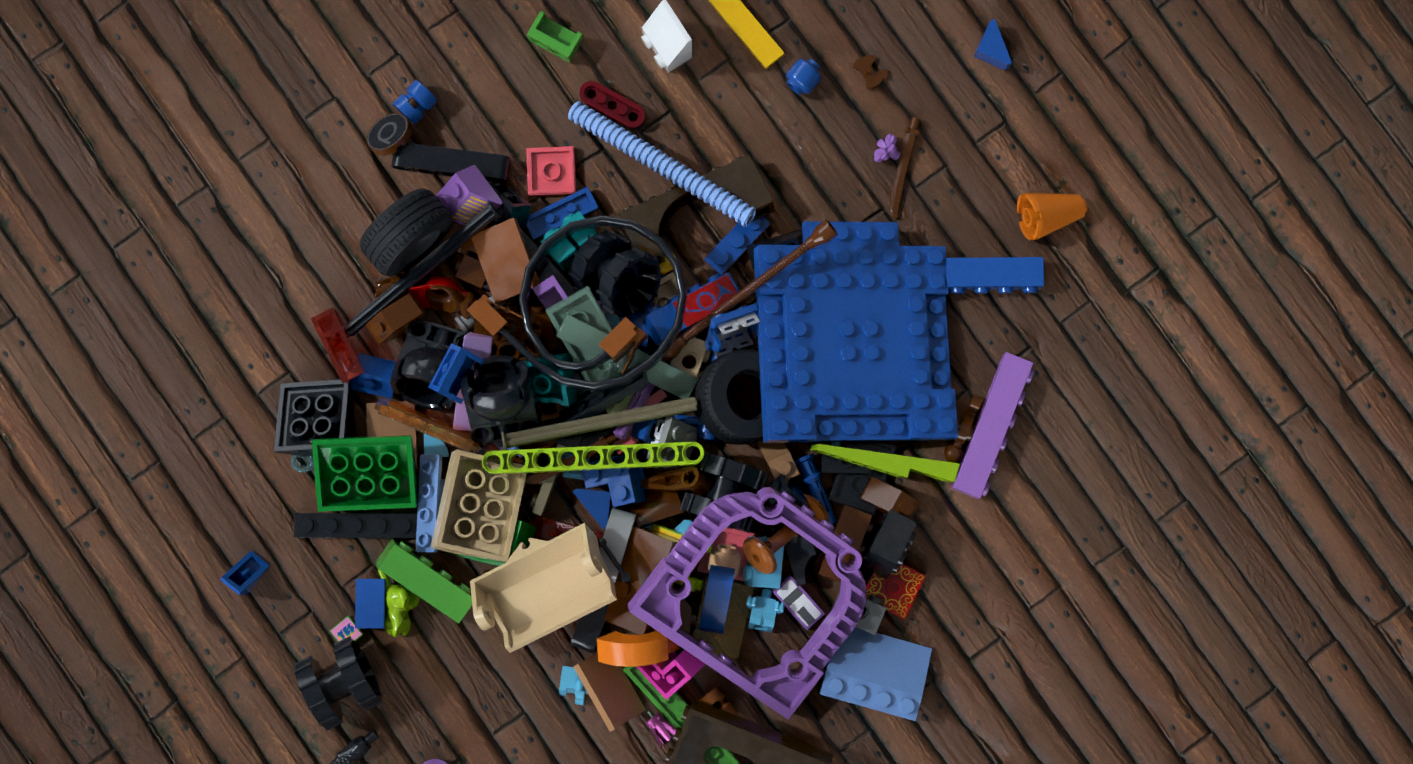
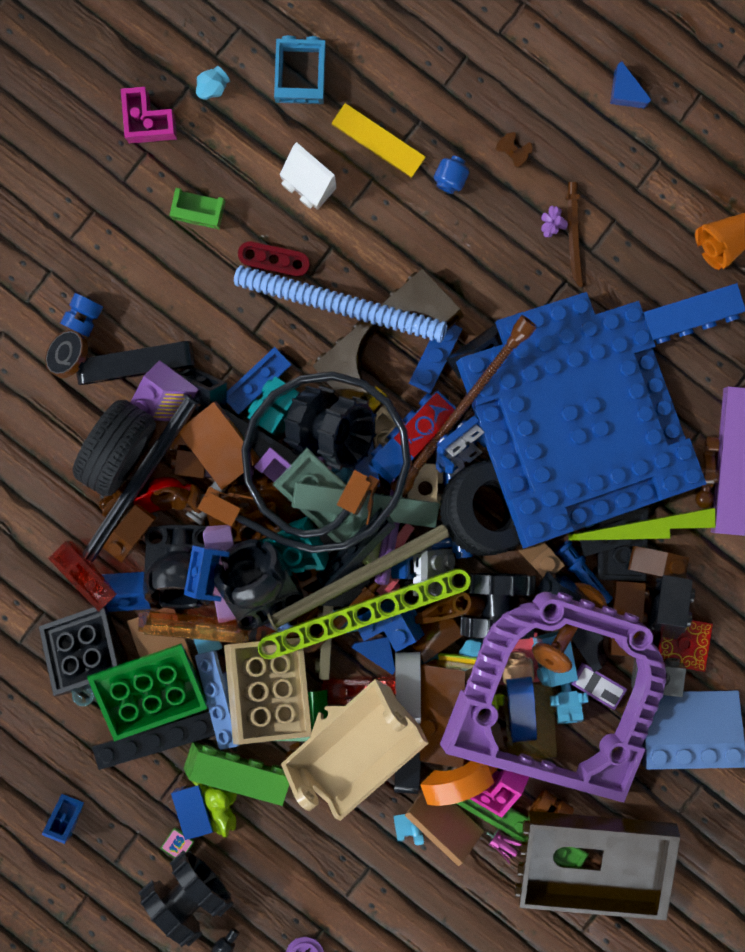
camera: 15 degrees left, 5 degrees up
coral tile [526,146,576,197] -> none
black hinge [598,538,631,582] -> none

